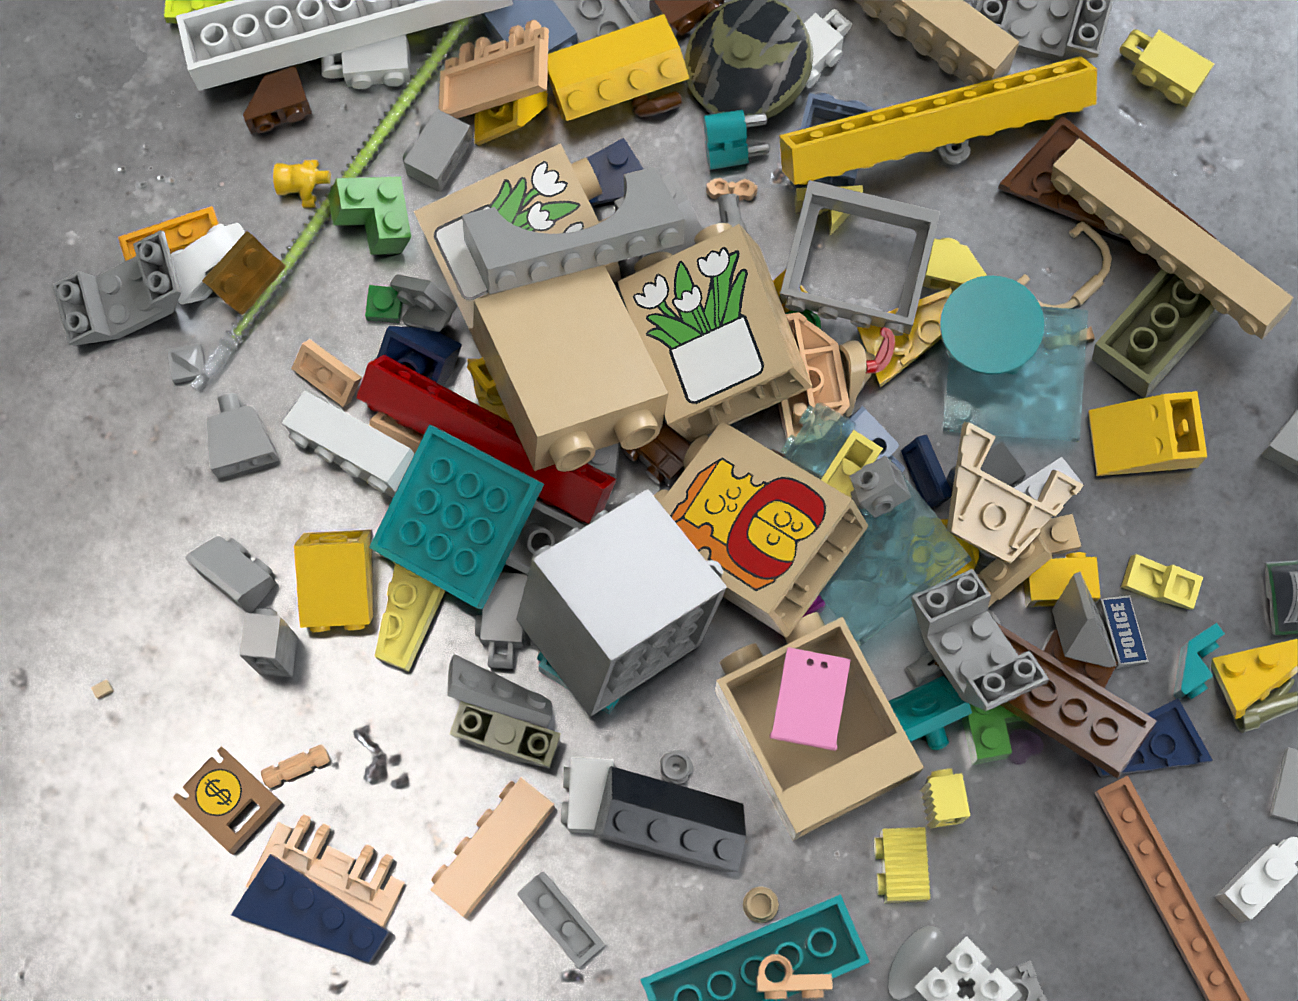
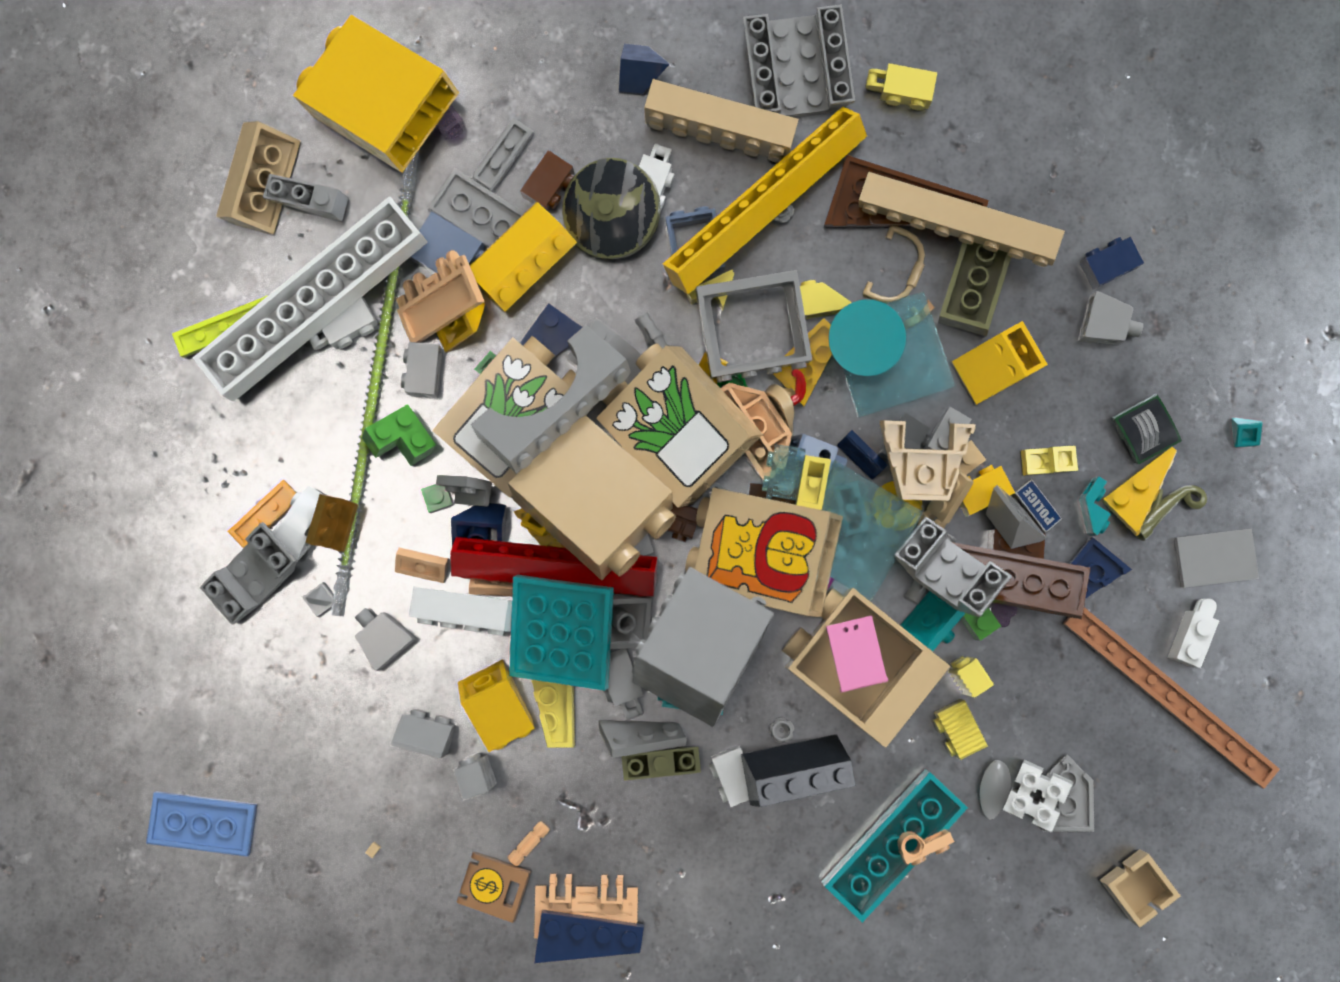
camera: 25 degrees left, 10 degrees up
reddish brown slope [243,66,312,134] -> none
yellow piece [273,160,331,208] -> none
light nougat brick [430,778,555,919] -> none
light grey hinge [516,870,606,968] -> none
reddish brown arm [631,91,682,118] -> none
teal piece [703,110,769,170] -> none
light nougat piece [706,178,757,201] -> none
tan plate [743,887,779,923] -> none
light grey brick [849,456,911,518] -> none

